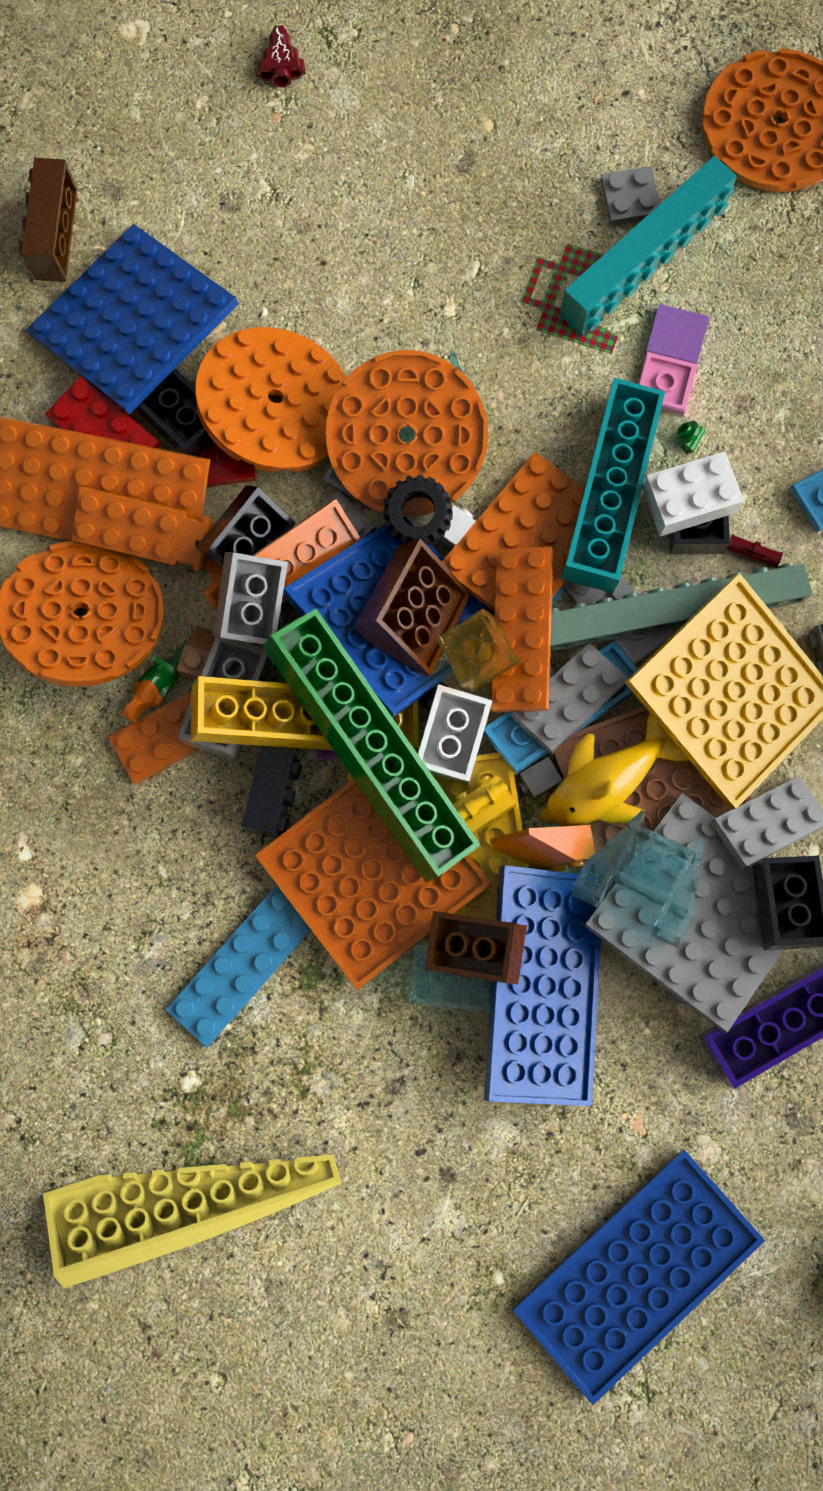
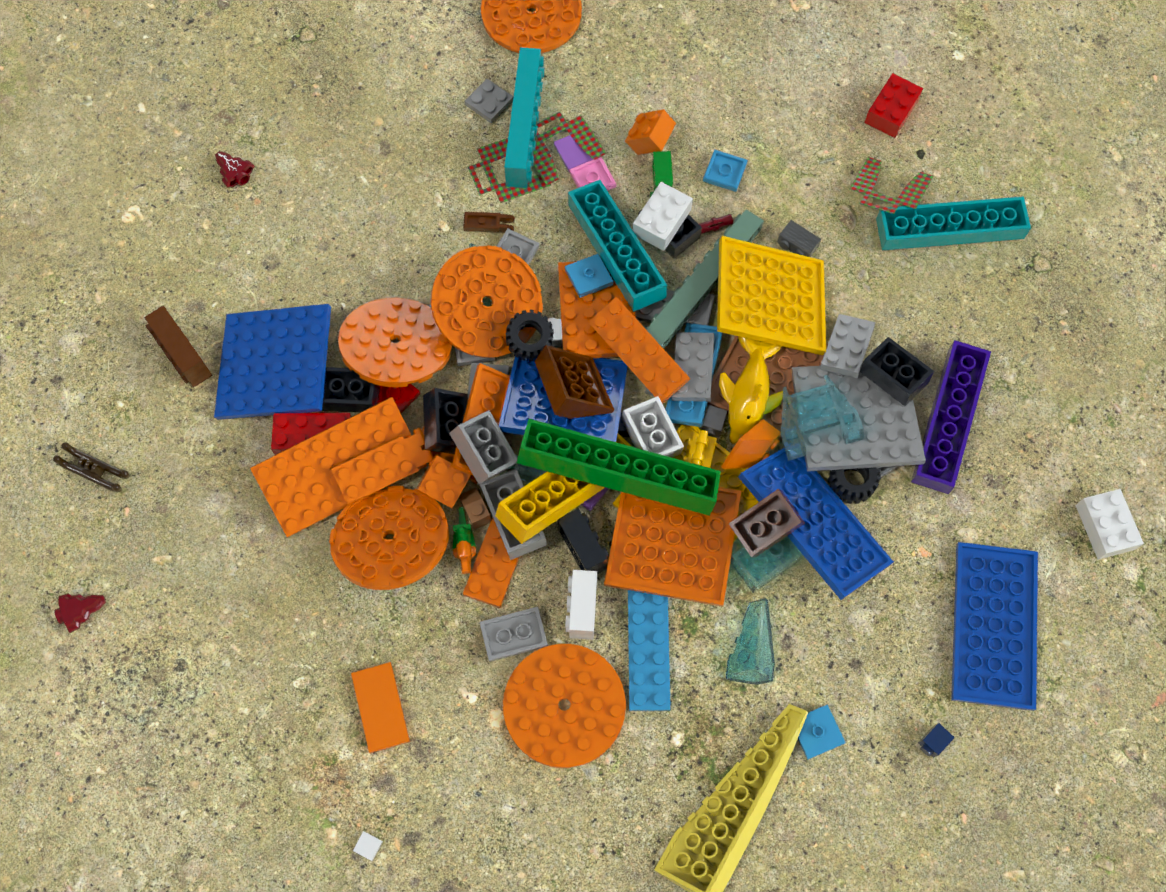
camera: 45 degrees left, 10 degrees down
clear yellow brick [436,609,520,692] -> none
green plate [676,421,706,453] -> none
none -> orange brick [416,455,471,508]
none -> reddish brown hinge [463,212,515,233]
none -> light grey plate [480,607,548,662]
none -> light grey plate [497,228,540,265]
none -> orange plate [503,644,626,768]
none -> piece [533,112,606,185]
none -> dark azure plate [565,254,613,298]
none -> white brick [565,570,597,640]
none -> orange brick [625,109,676,155]
none -> green piece [650,151,673,197]
none -> clear light blue wedge [725,598,775,685]
none -> dark azure plate [798,704,846,760]
none -> black tyre [828,467,881,504]
none -> dark blue brick [918,723,955,758]

